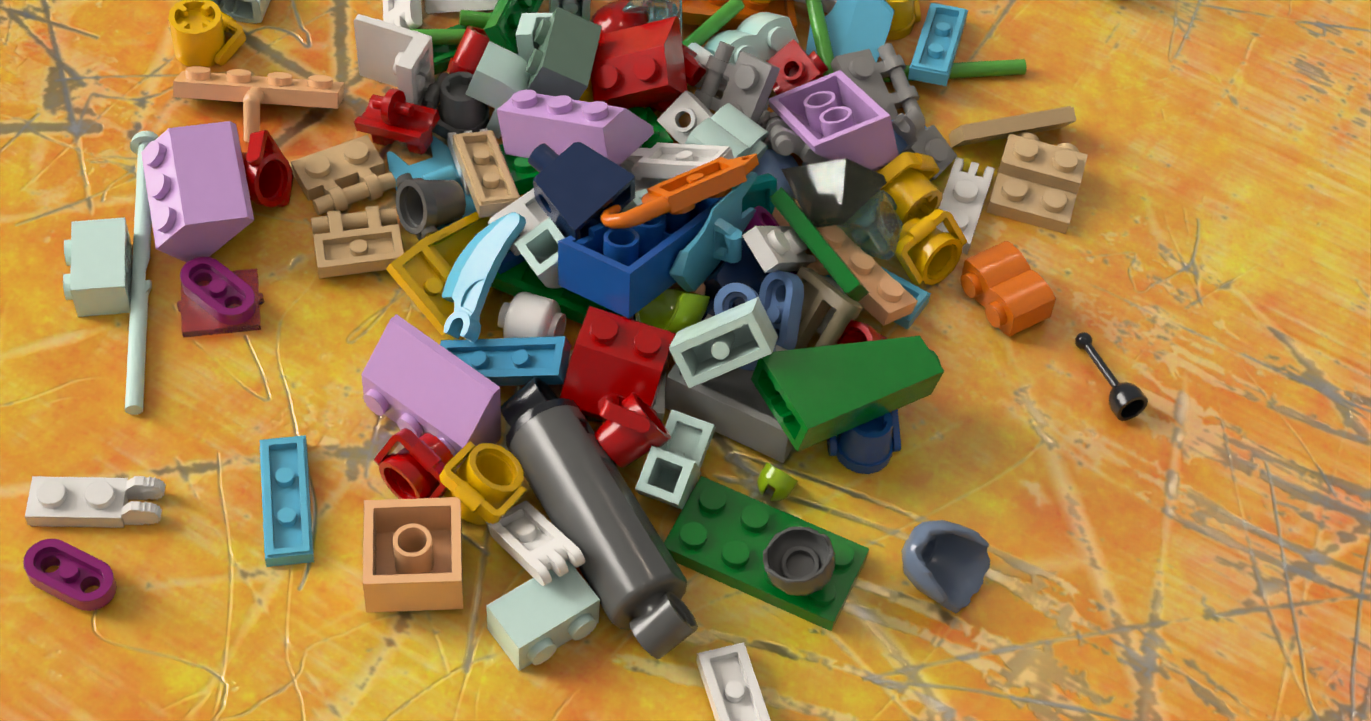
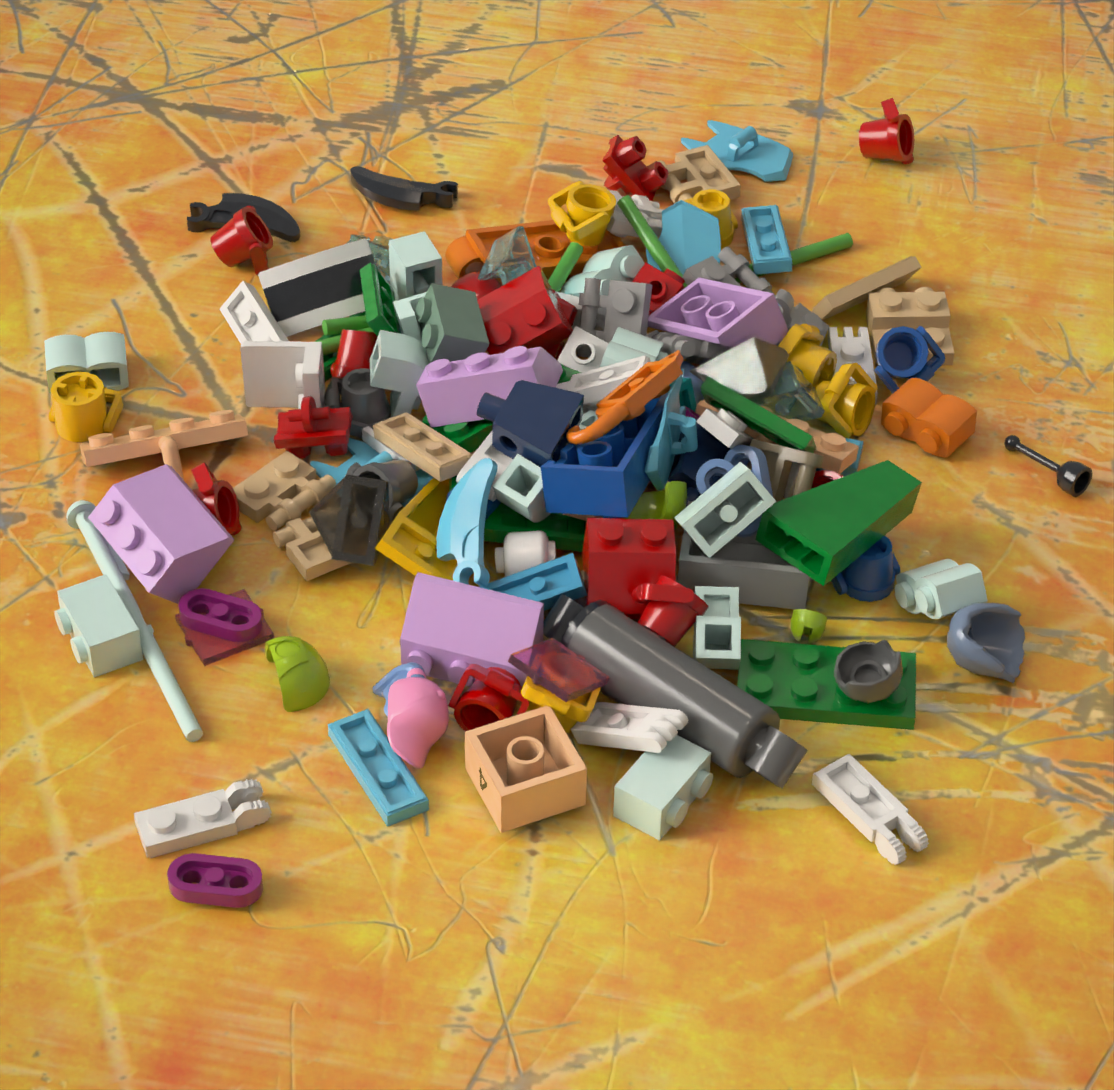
camera: 15 degrees left, 10 degrees down
none -> lime helmet [265,636,330,712]
none -> clear smoke slope [309,474,390,566]
none -> bright pink hair [372,662,449,769]
none -> clear pink piece [508,638,610,702]
none -> blue piece [874,326,945,394]
none -> light aqua brick [895,559,988,619]

